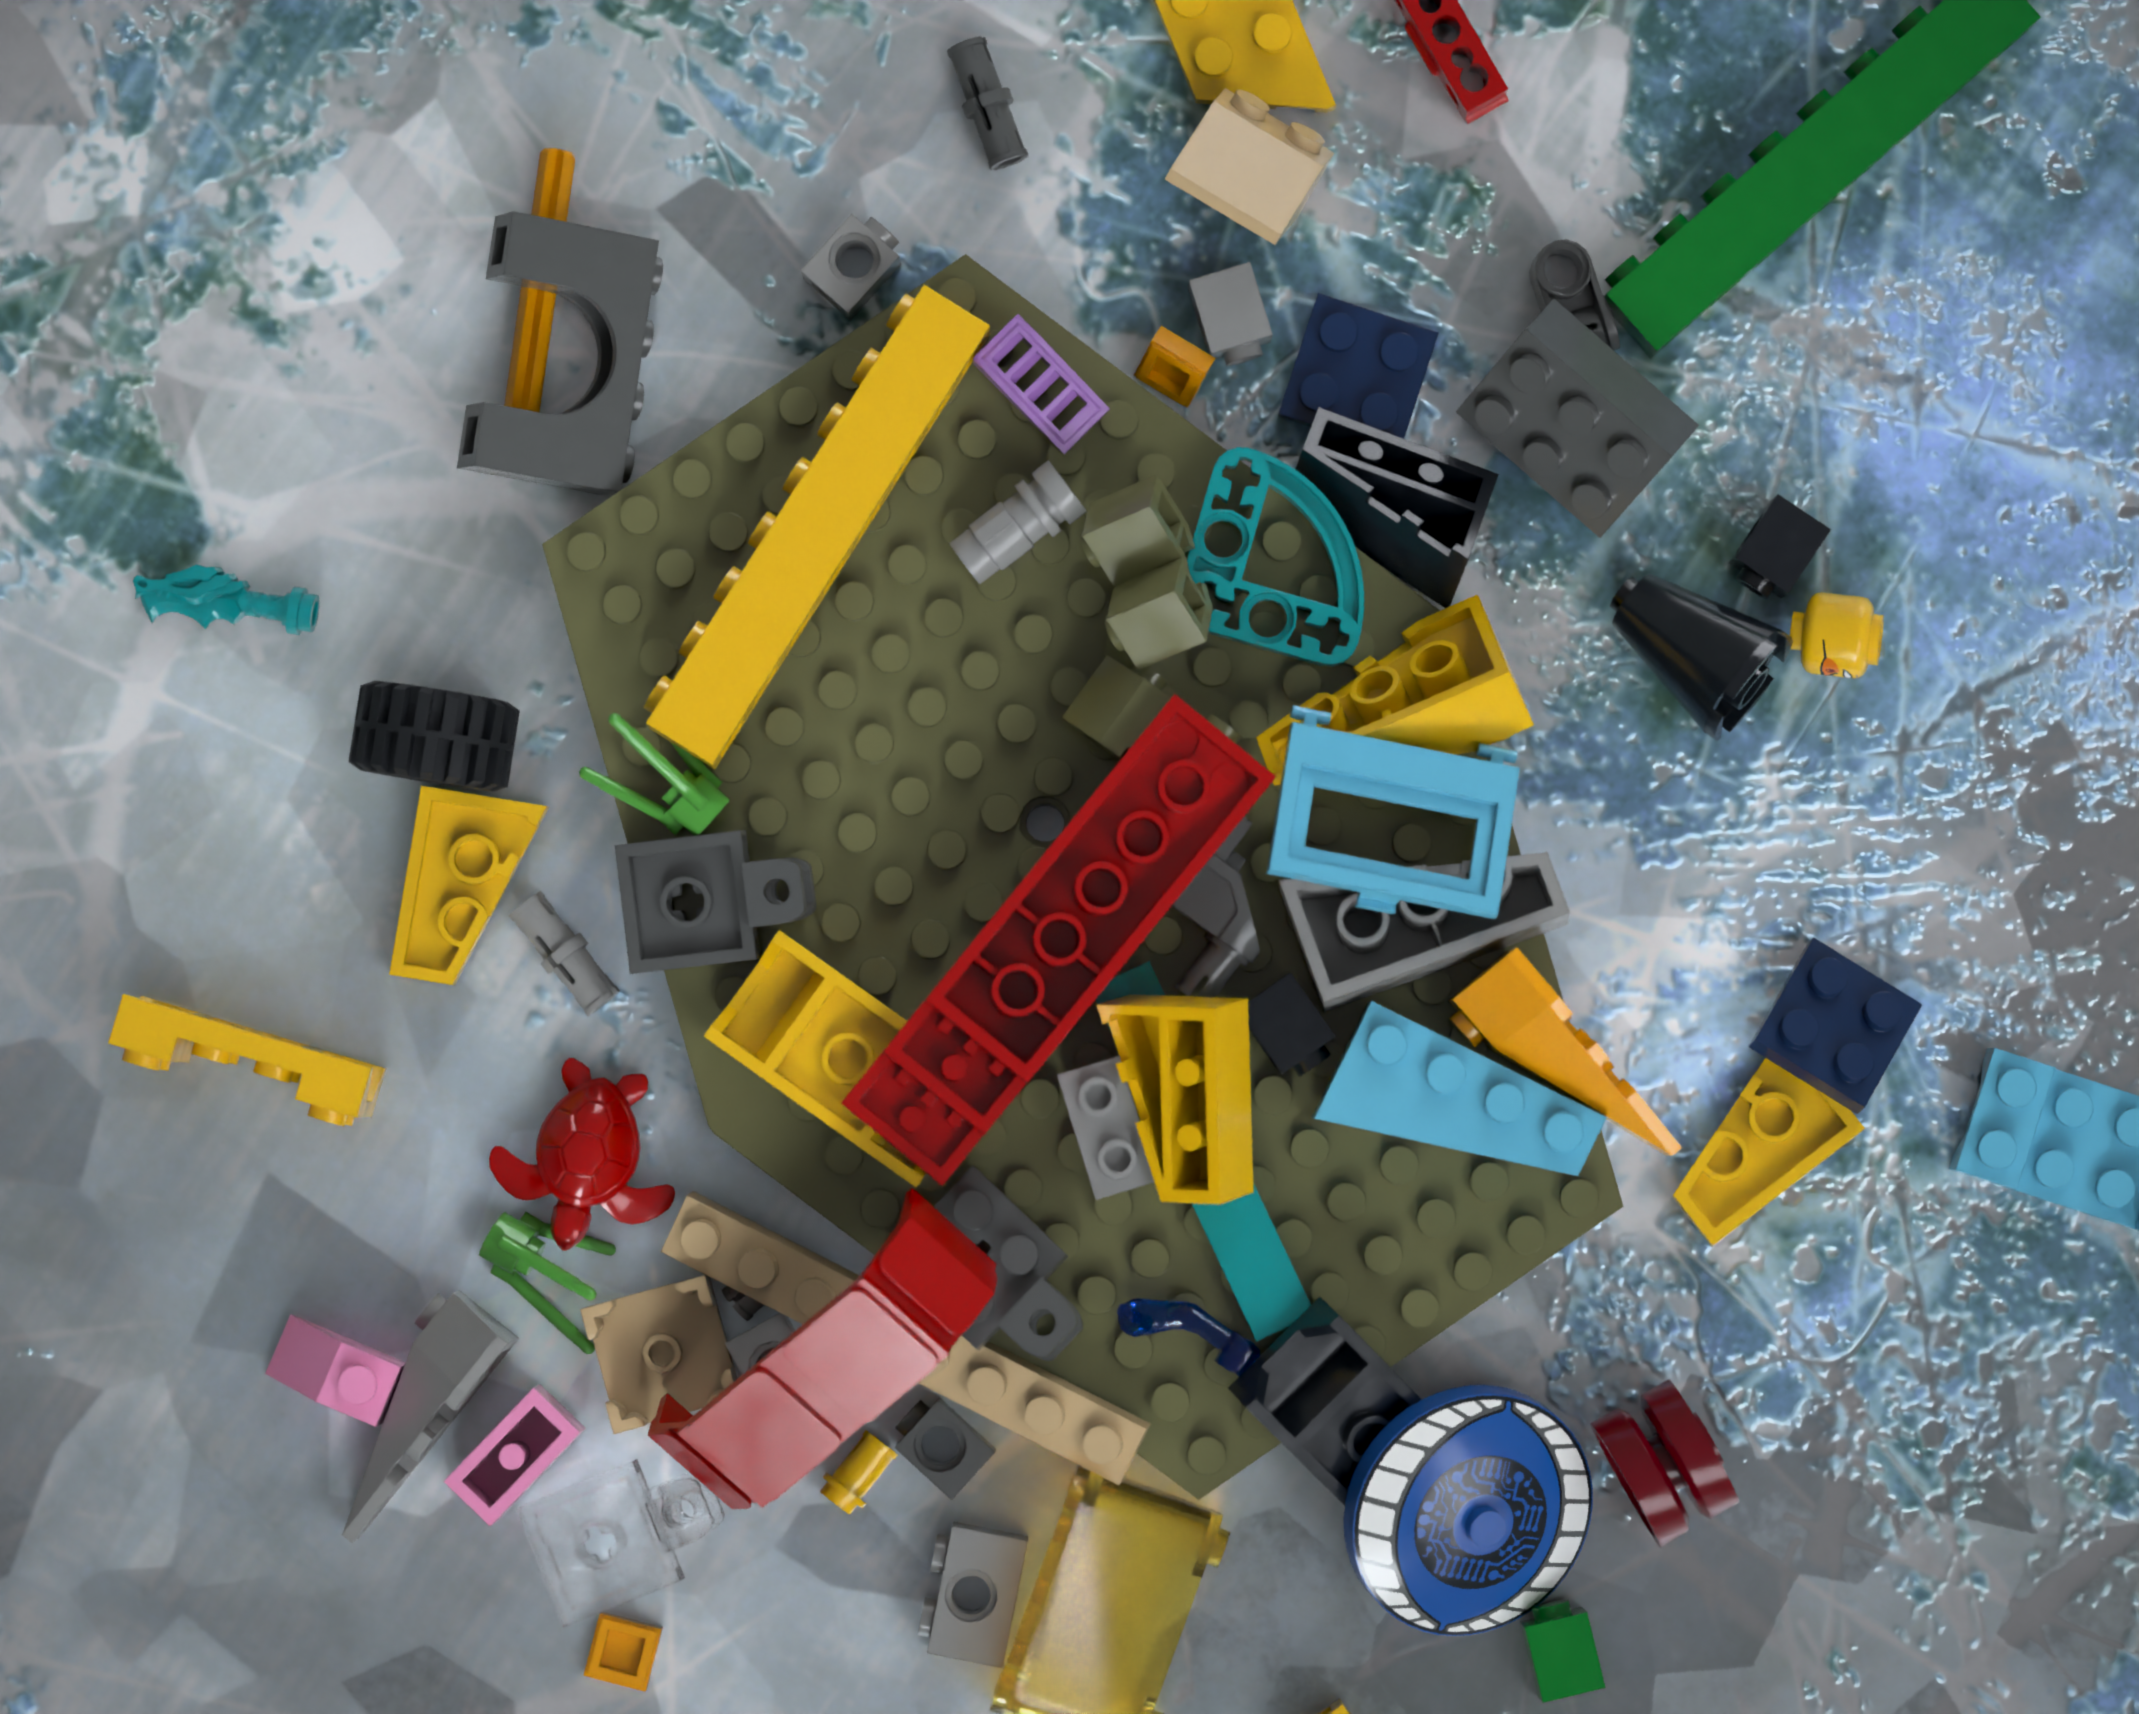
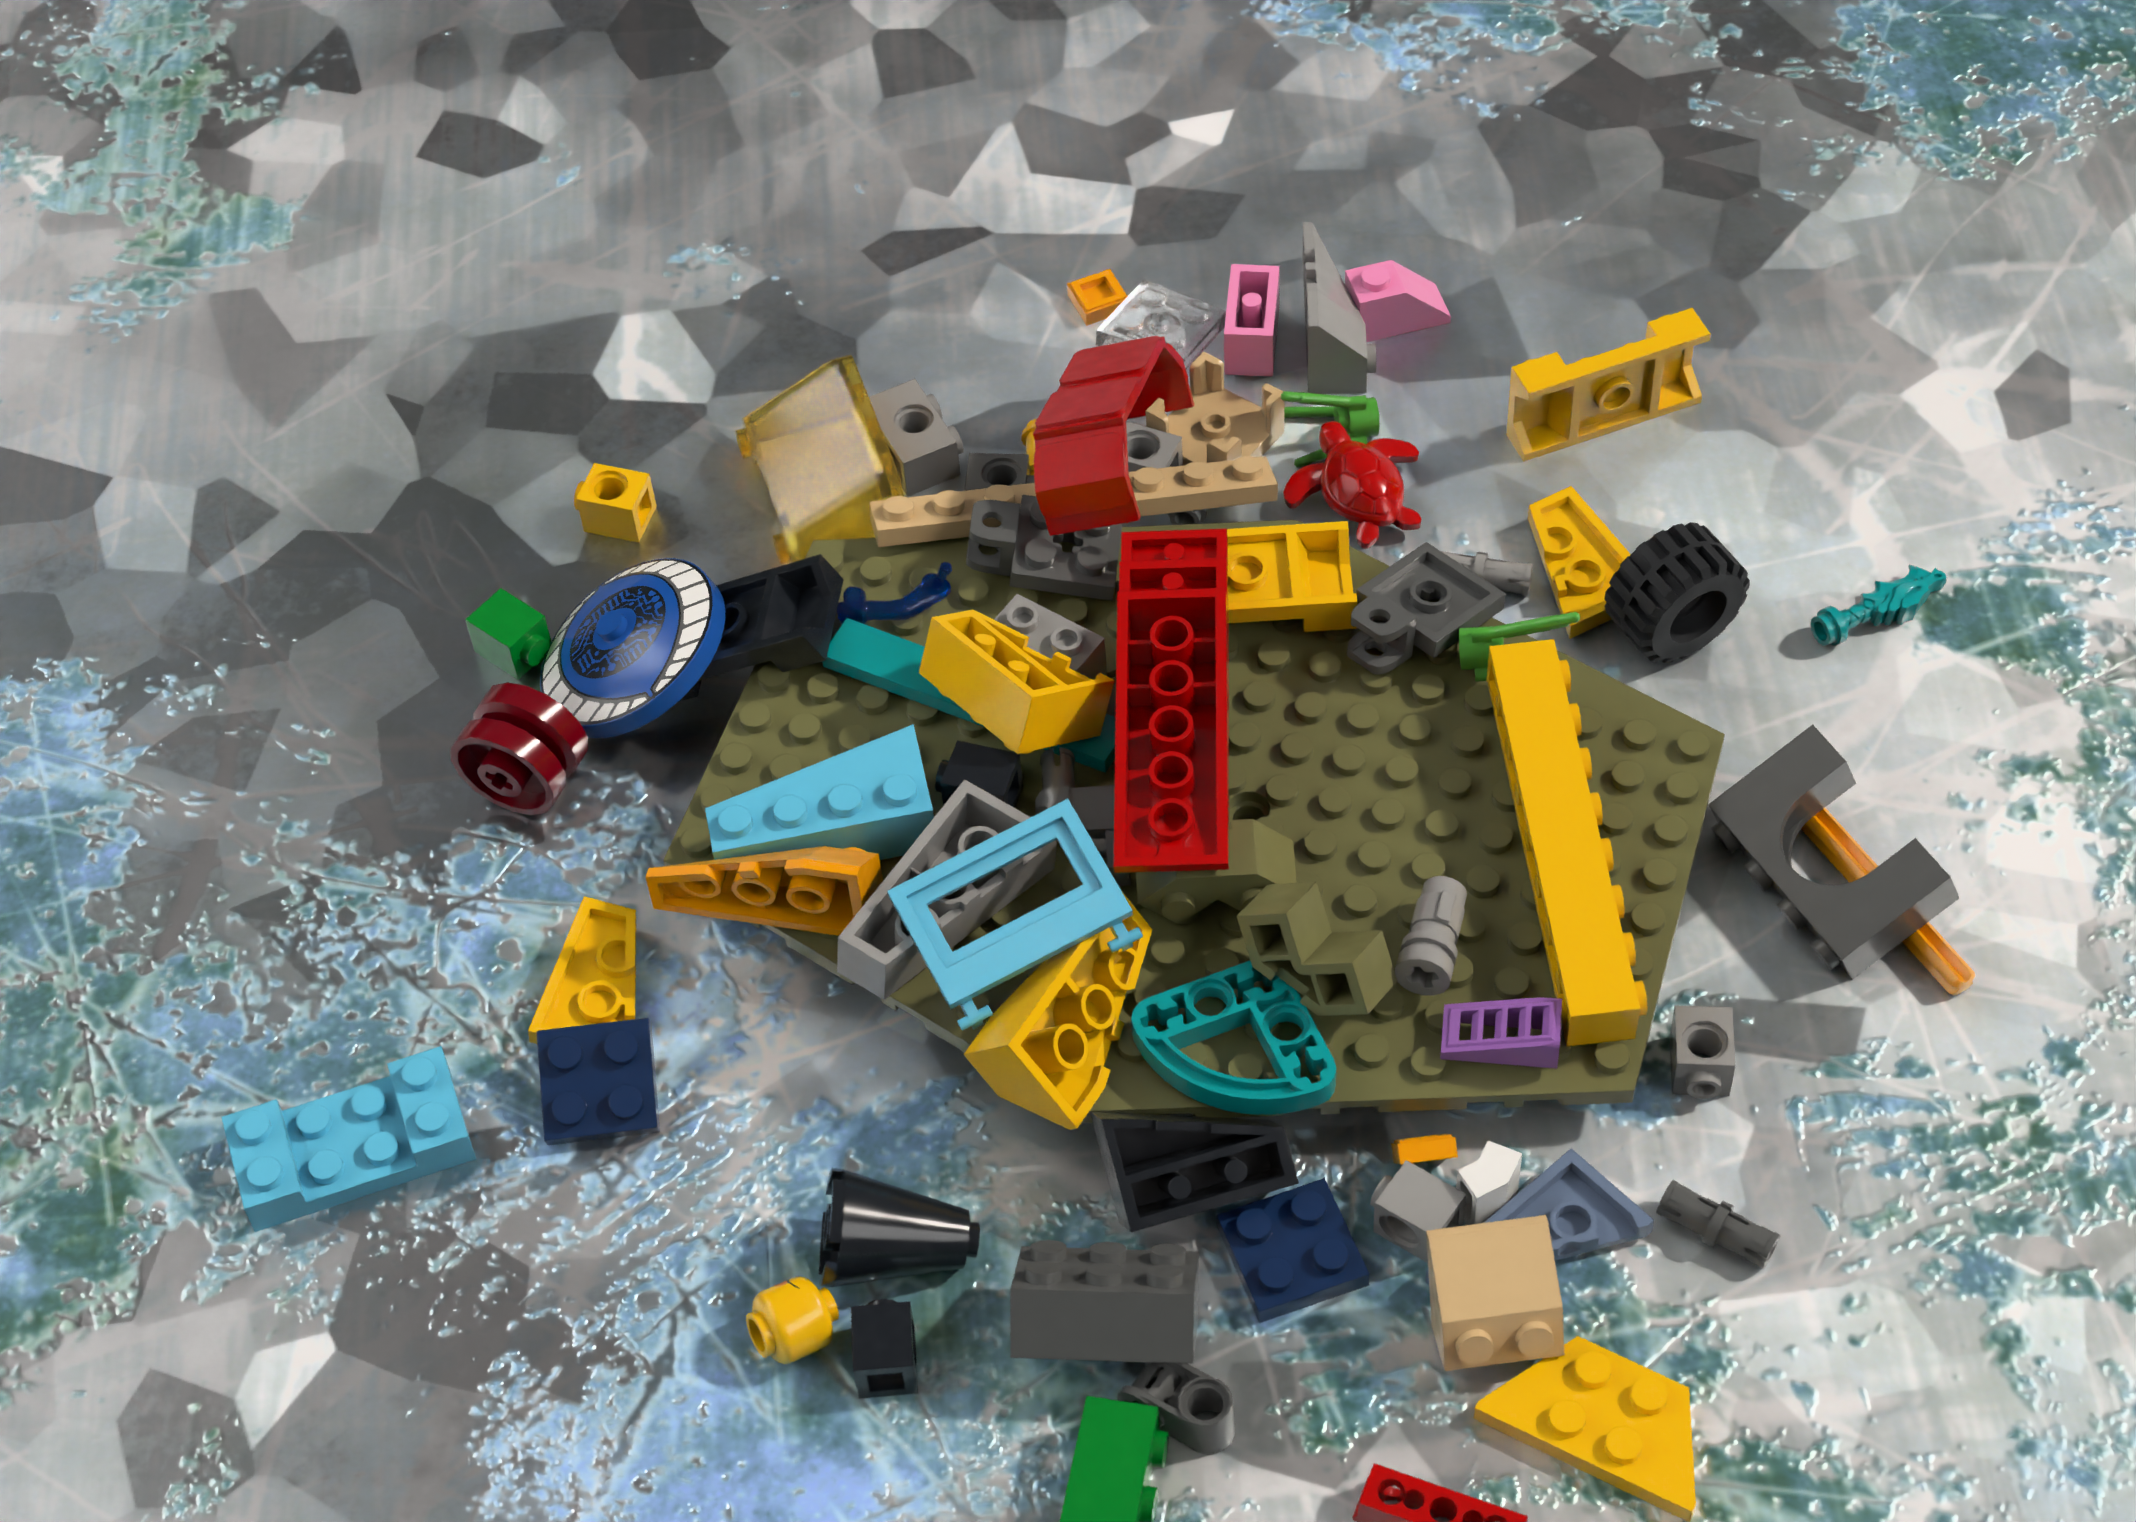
camera: 145 degrees right, 35 degrees down
none -> sand blue wing [1426,1148,1654,1285]
none -> white piece [1456,1141,1522,1225]

